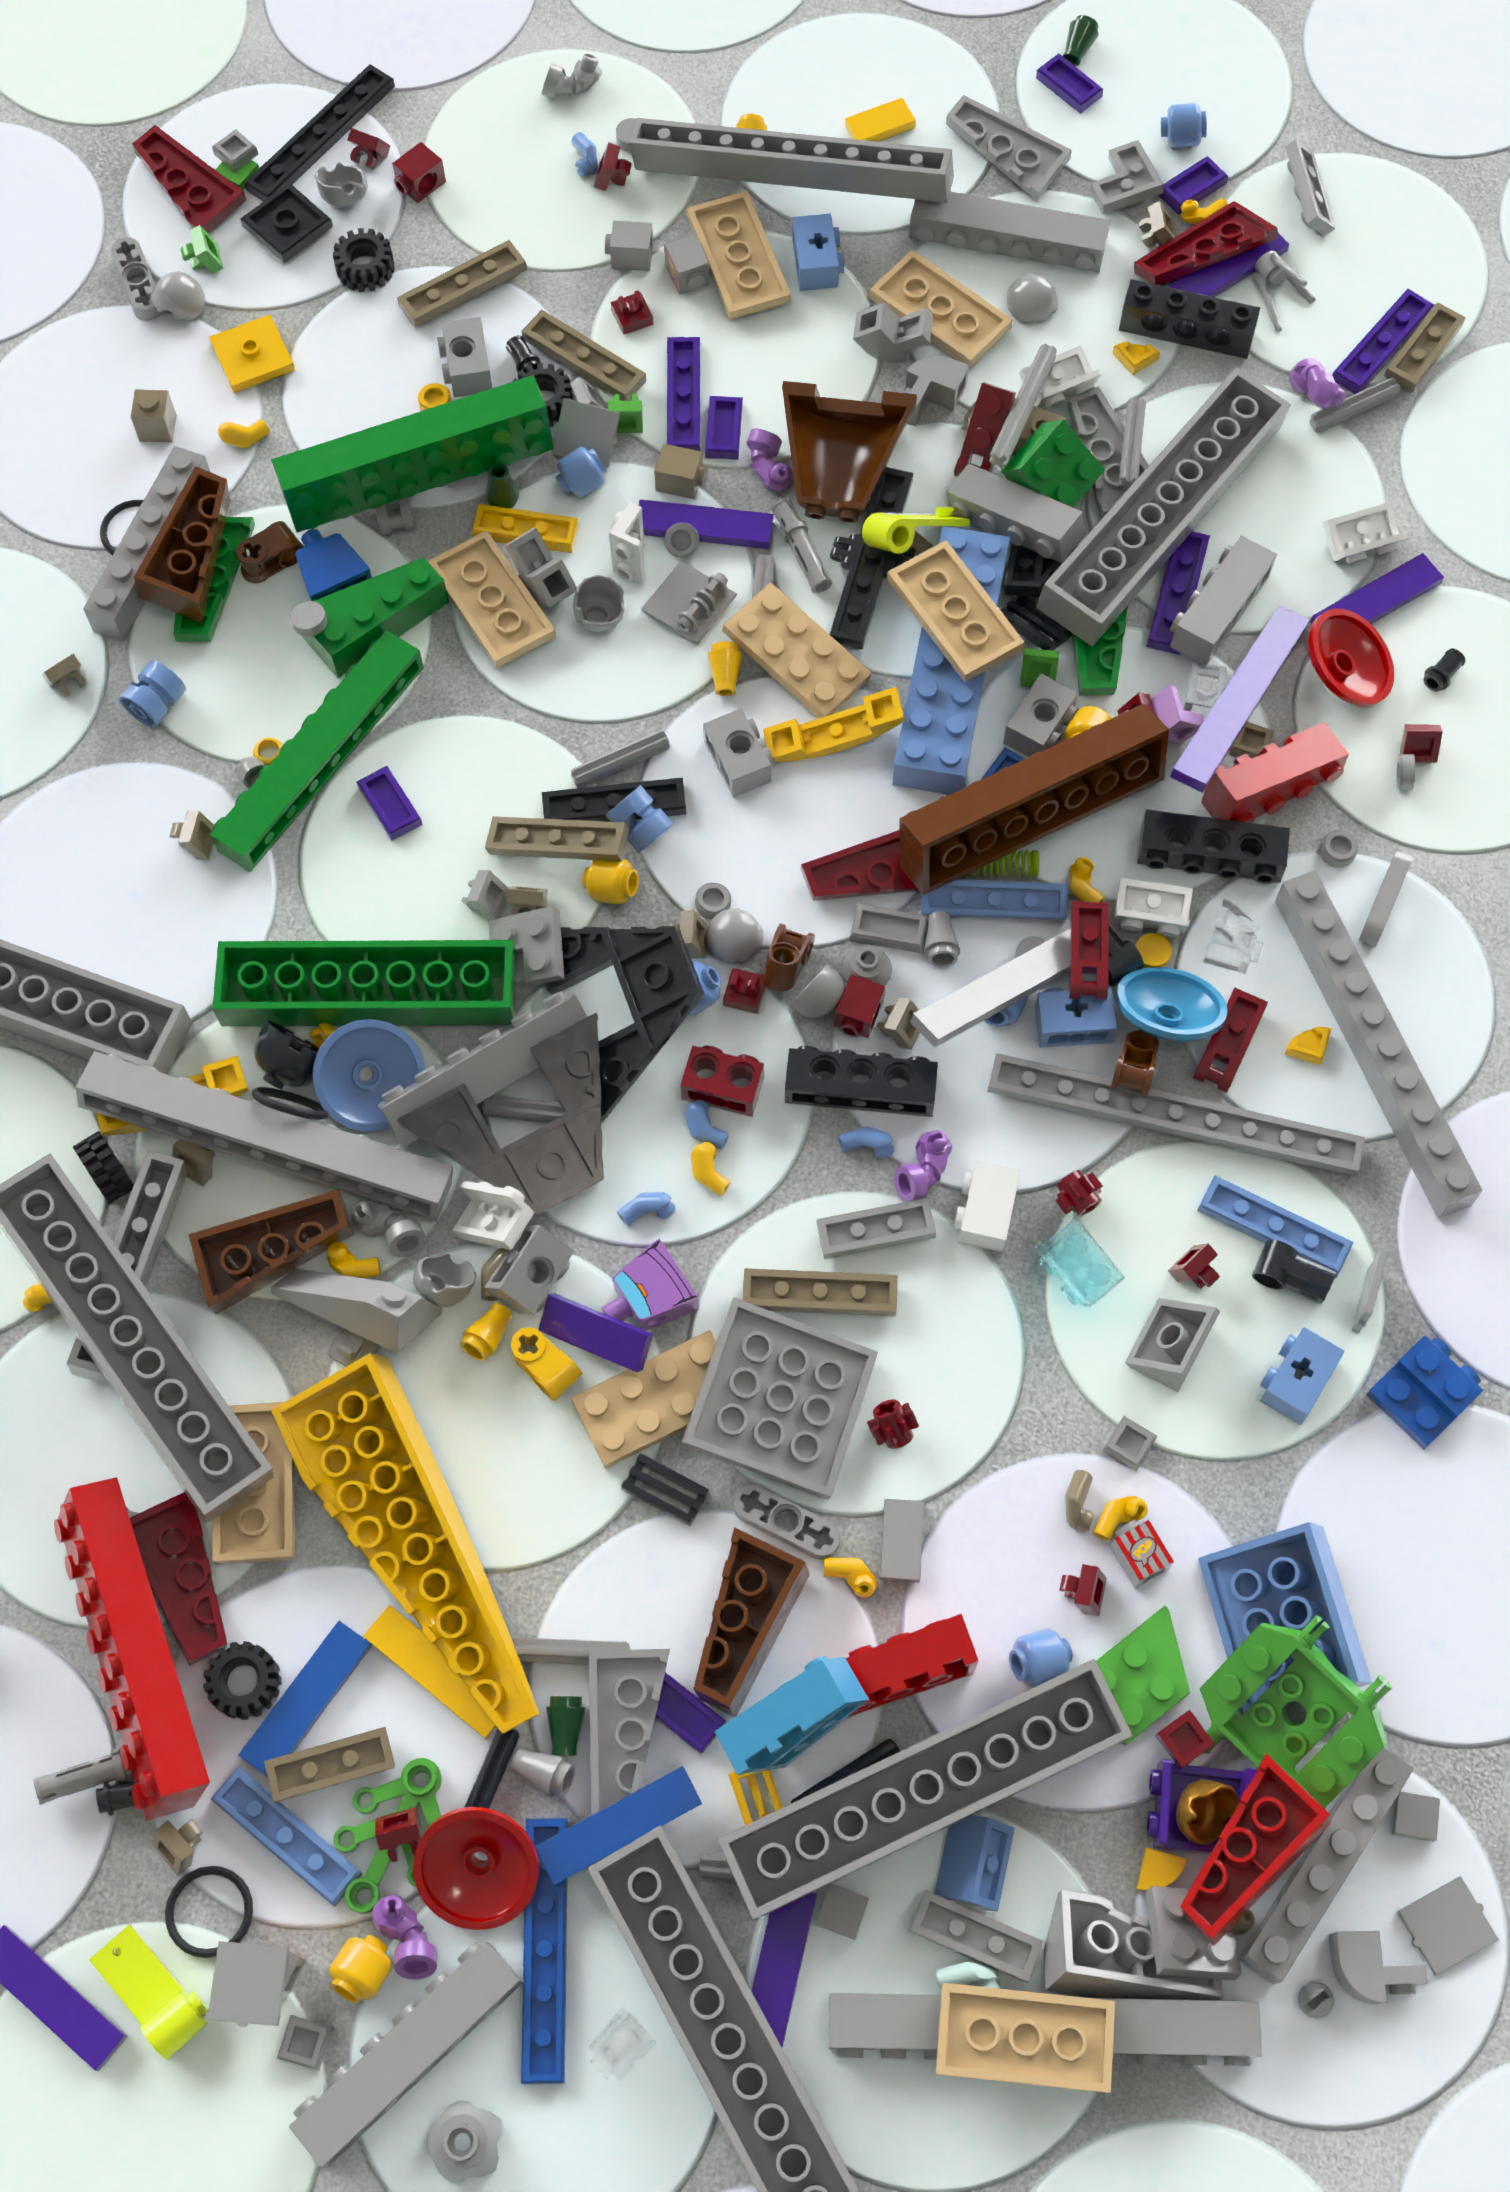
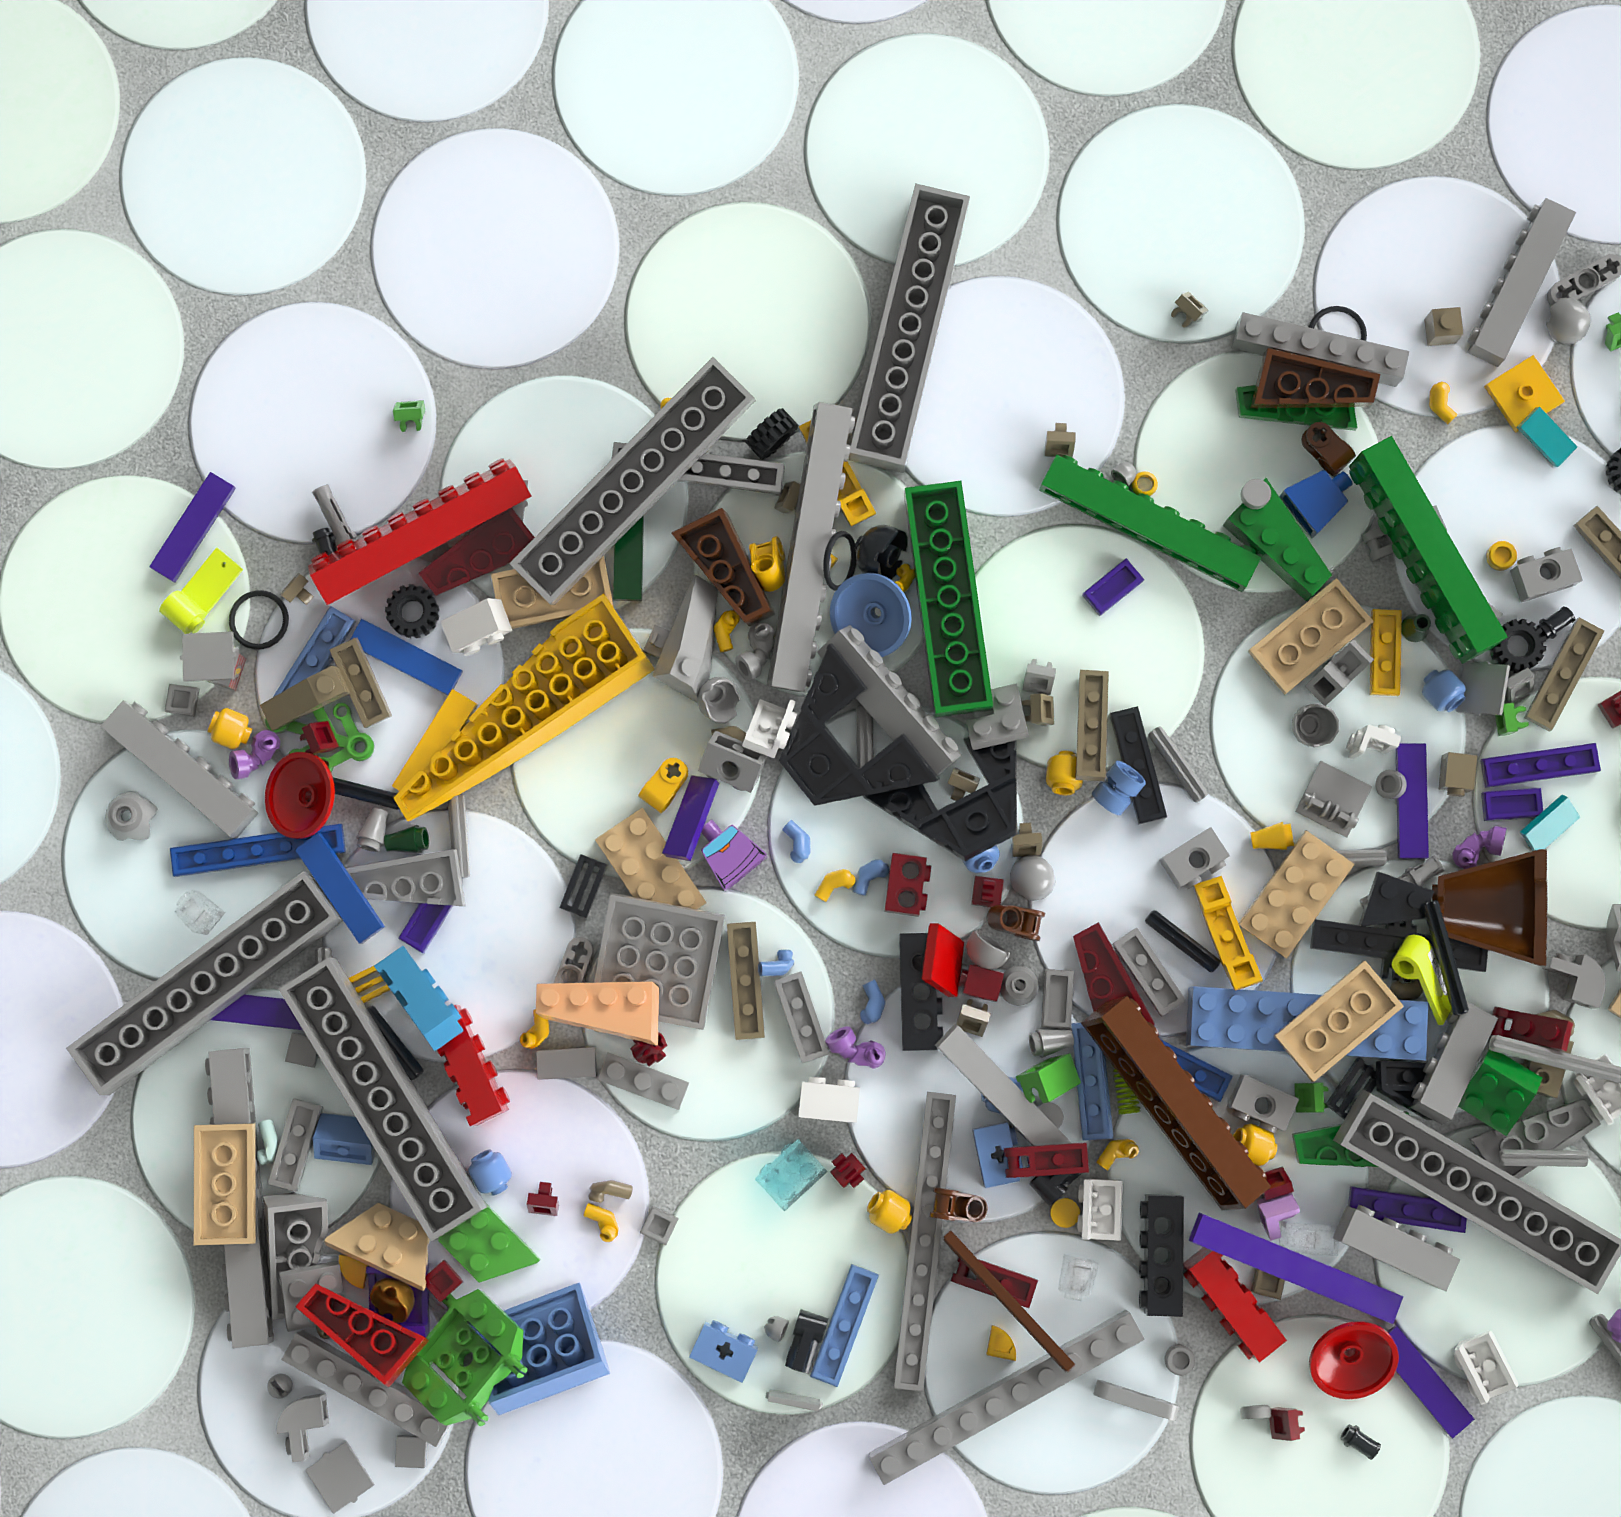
camera: 85 degrees right, 15 degrees up
medium blue wheel [119,661,187,728] -> none
yellow cone [460,1303,513,1361] -> none
reddish brown wedge [693,1527,810,1718] -> none
light grey tile [695,882,731,920] -> none
light grey brick [1110,1520,1174,1588] -> none
dark azure dish [1116,967,1227,1042] -> none
light grey slope [1125,1298,1220,1392] -> none
dark red tile [1168,1243,1220,1289] -> none
blue plate [1366,1335,1484,1450] -> none
none -> dark tan slope [260,666,351,731]
none -> tan wing [324,1203,430,1291]
none -> white brick [440,598,513,656]
none -> light nougat wedge [536,982,659,1046]
none -> light grey plate [597,1052,690,1110]
none -> dark green tile [613,516,644,601]
none -> yellow piece [749,536,785,592]
none -> medium blue arm [758,949,794,976]
none -> light grey hinge [764,1316,789,1342]
none -> yellow head [867,1190,912,1234]
none -> red tile [921,923,965,997]
none -> reddish brown tile [943,1230,1076,1373]
none -> dark tan tile [947,767,981,801]
none -> bright green hinge [1016,1053,1081,1103]
none -> light grey plate [1112,928,1186,1017]
none -> black axle [1145,910,1221,973]
none -> black wing [1359,872,1434,926]
none -> black axle [1423,900,1469,1015]
none -> light grey brick [1467,198,1577,367]
none -> teal tile [1516,407,1578,468]
none -> tile [1520,794,1581,851]

